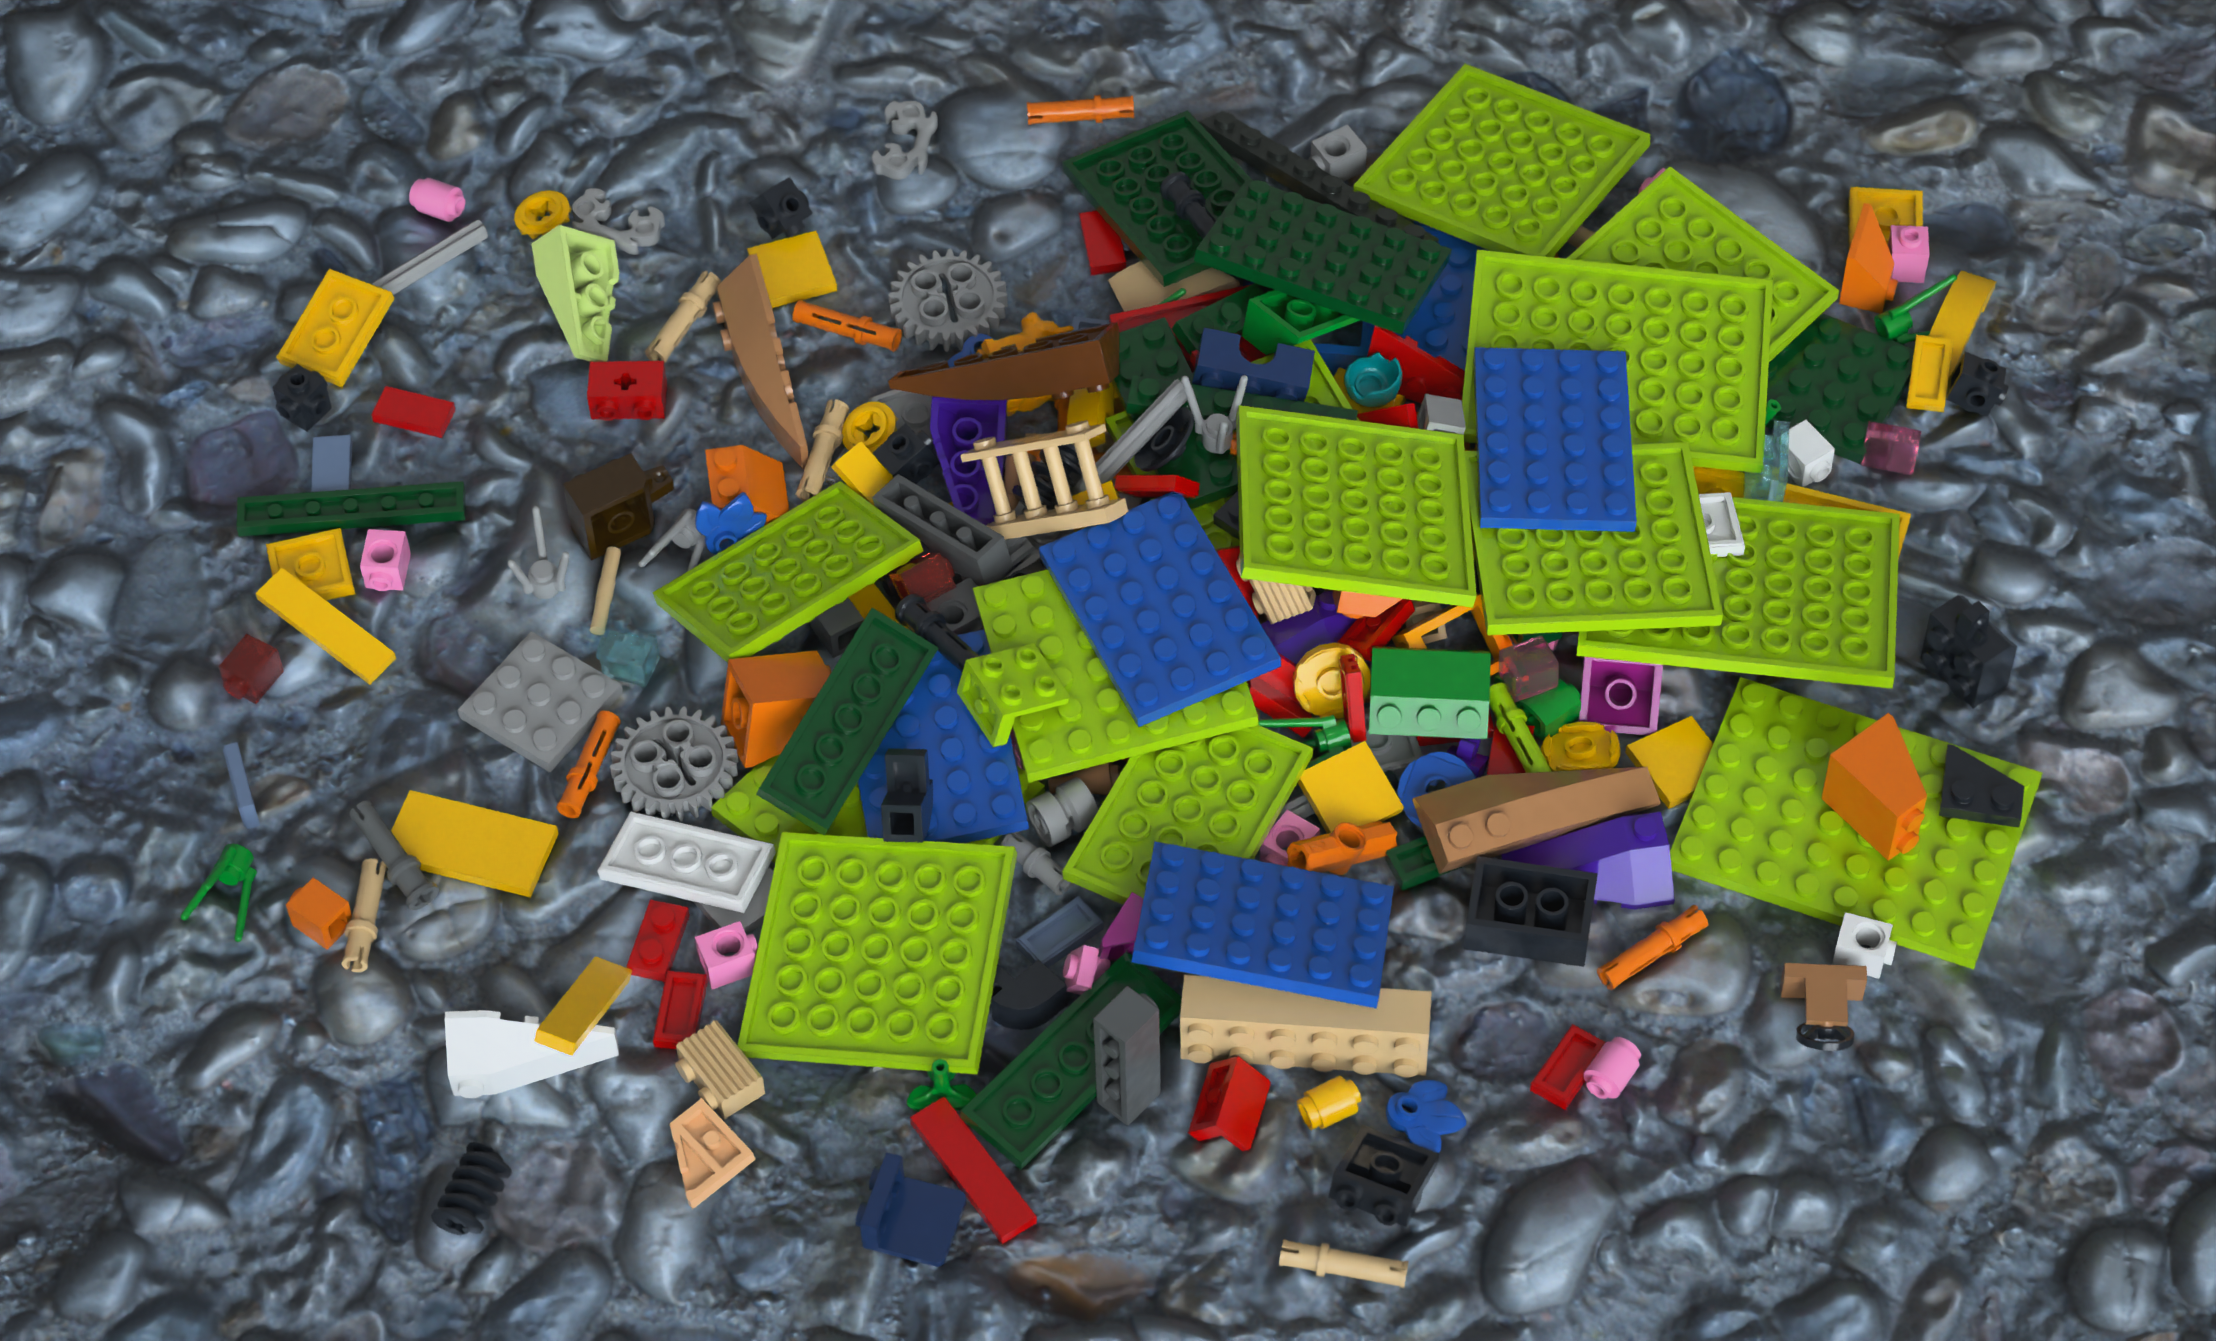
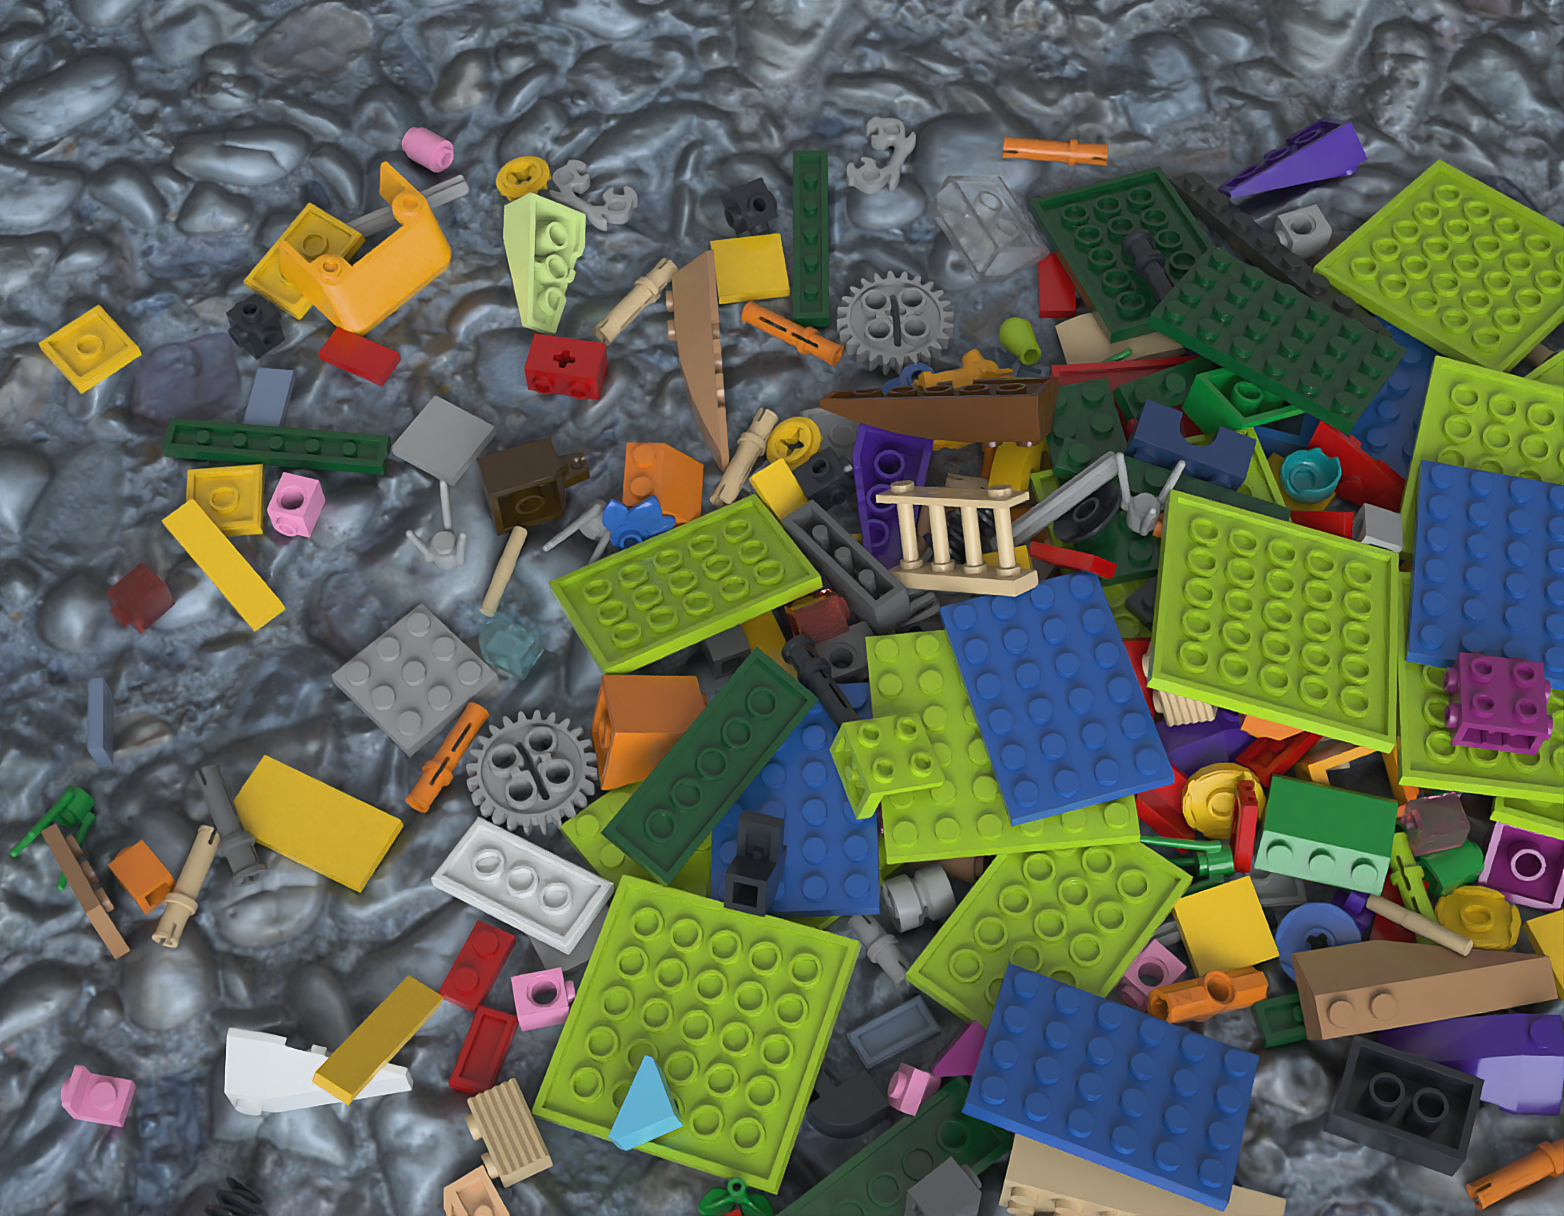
camera: 10 degrees right, 5 degrees up
none -> yellow tile [38,304,142,394]
none -> medium nougat wing [41,823,130,960]
none -> bright pink bracket [61,1064,136,1127]
none -> light orange windscreen [278,161,452,336]
none -> light grey tile [391,395,496,486]
none -> medium azure slope [608,1055,684,1151]
none -> dark green plate [793,150,829,326]
none -> clear slope [928,176,1050,283]
none -> lime cone [999,317,1041,365]
none -> dark purple wedge [1217,117,1367,198]
none -> tan piece [1366,894,1473,956]
none -> magenta brick [1443,652,1553,755]

